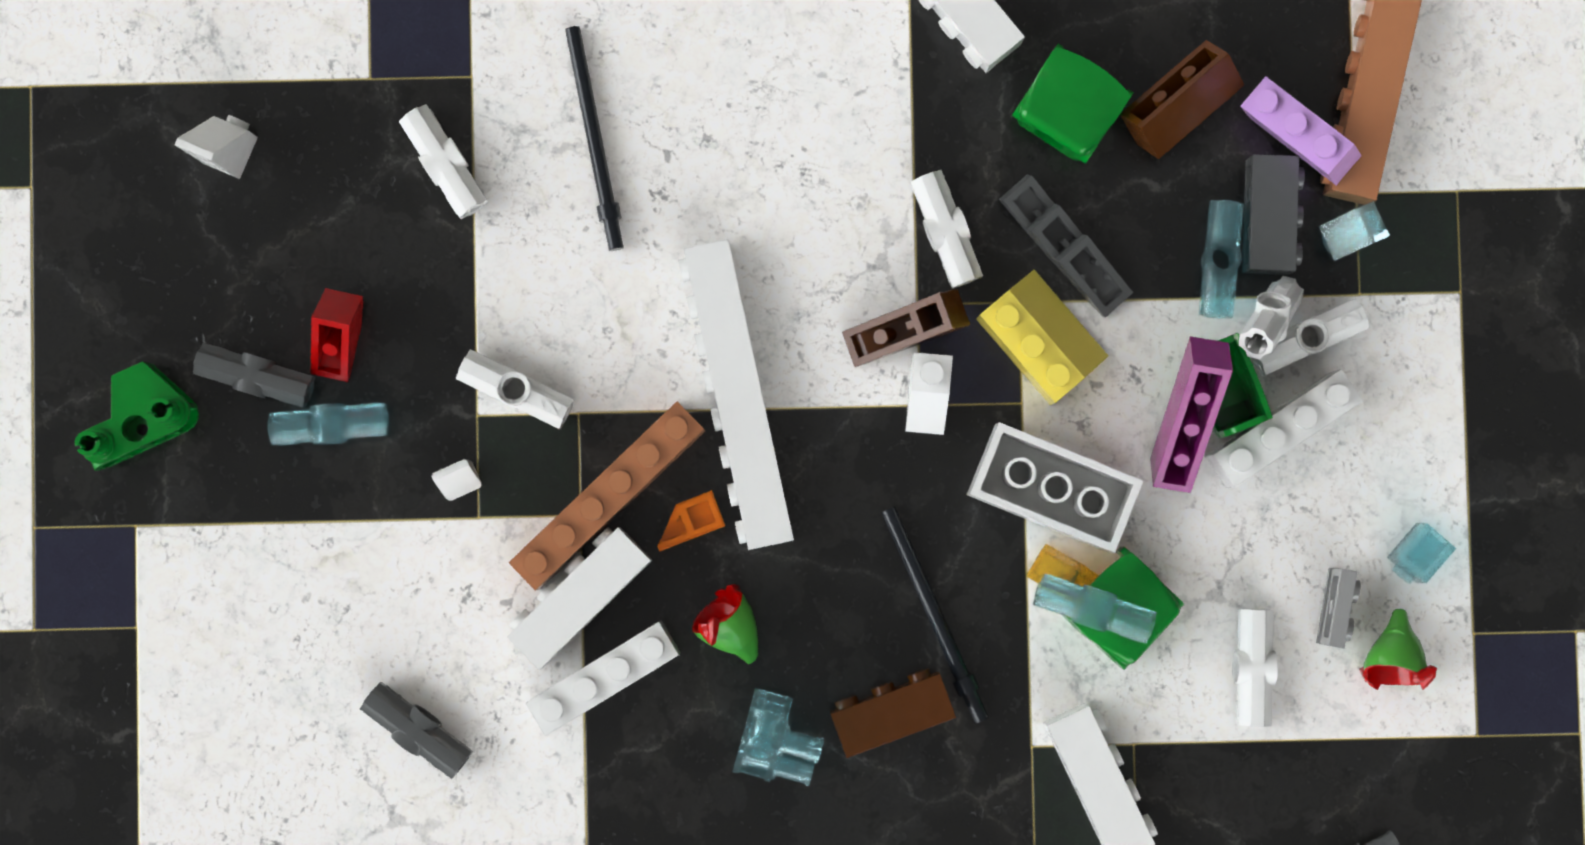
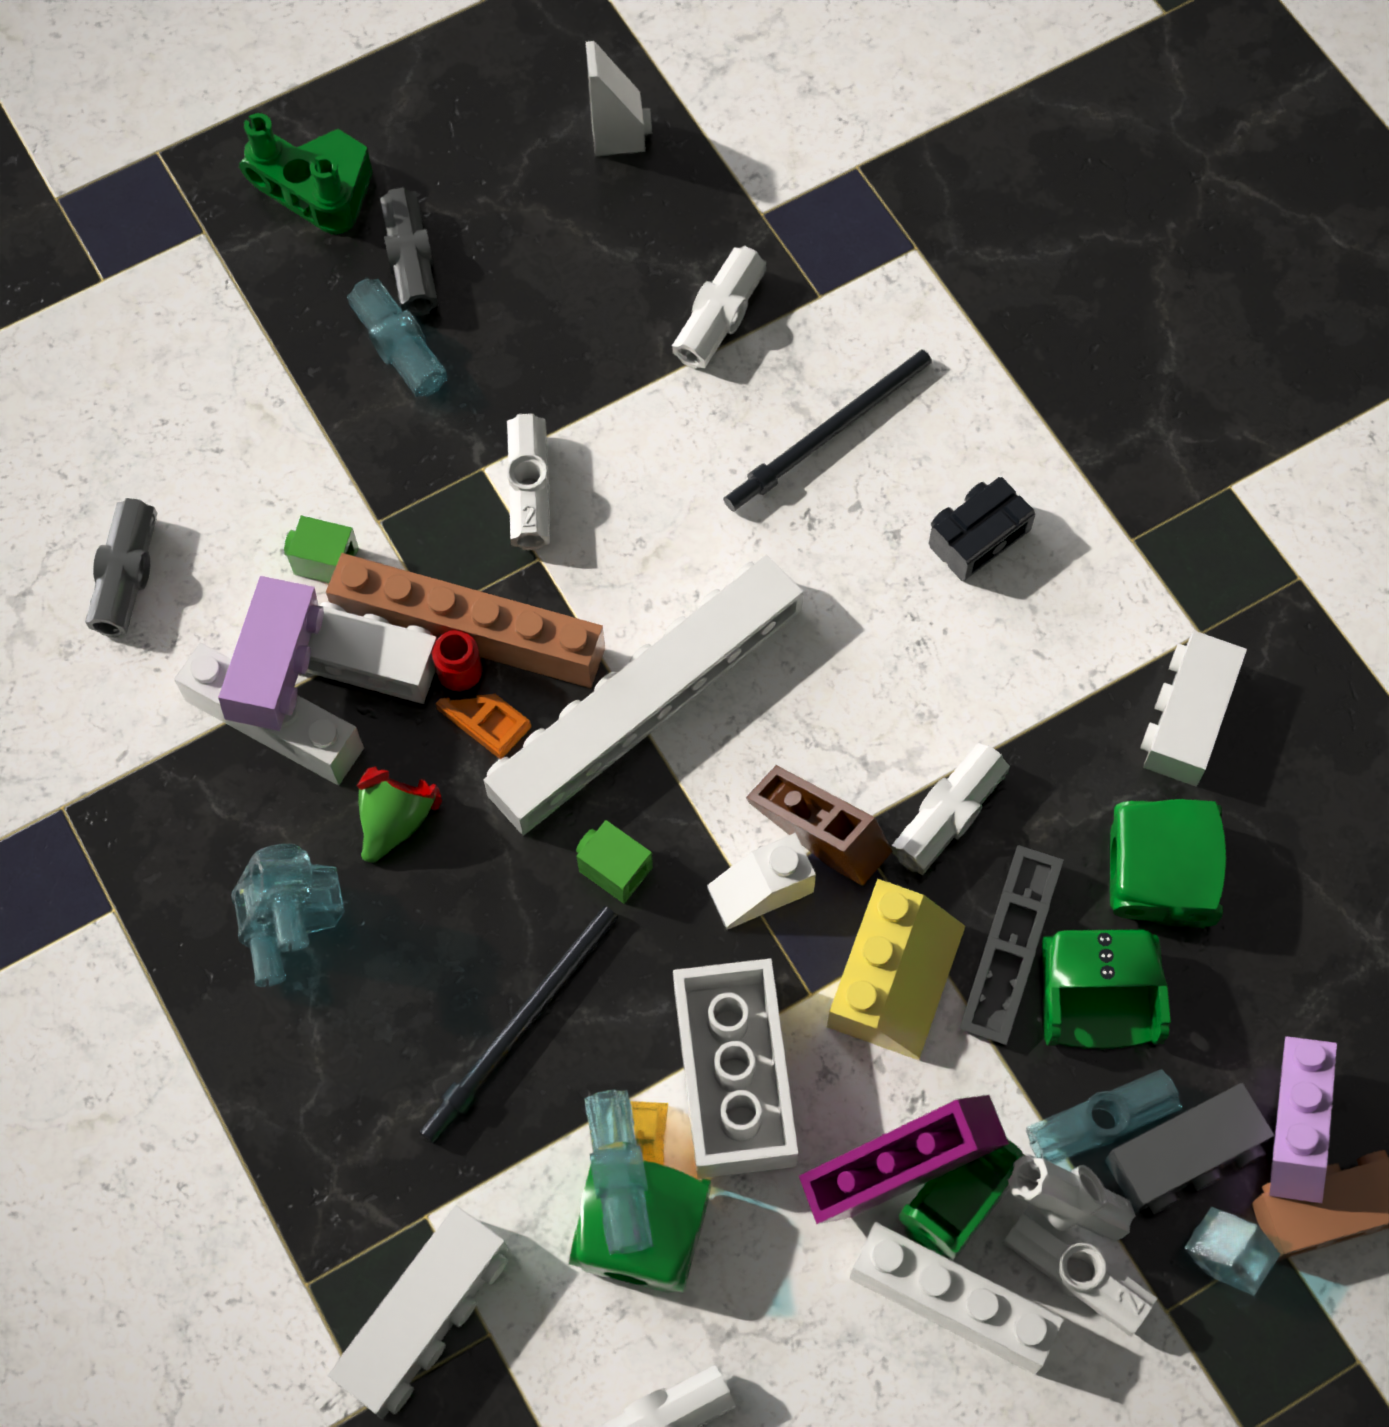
camera: 65 degrees right, 20 degrees down
red slope [310,288,363,382] -> none
white slope [431,459,482,501] -> none
reddish brown brick [830,668,956,758] -> none
reddish brown brick [1120,40,1244,159] -> none
none -> lavender brick [218,576,324,731]
none -> bright green brick [284,515,359,583]
none -> red brick [432,630,483,691]
none -> bright green brick [576,820,653,904]
none -> black brick [928,477,1035,581]
none -> green piece [1042,930,1170,1049]

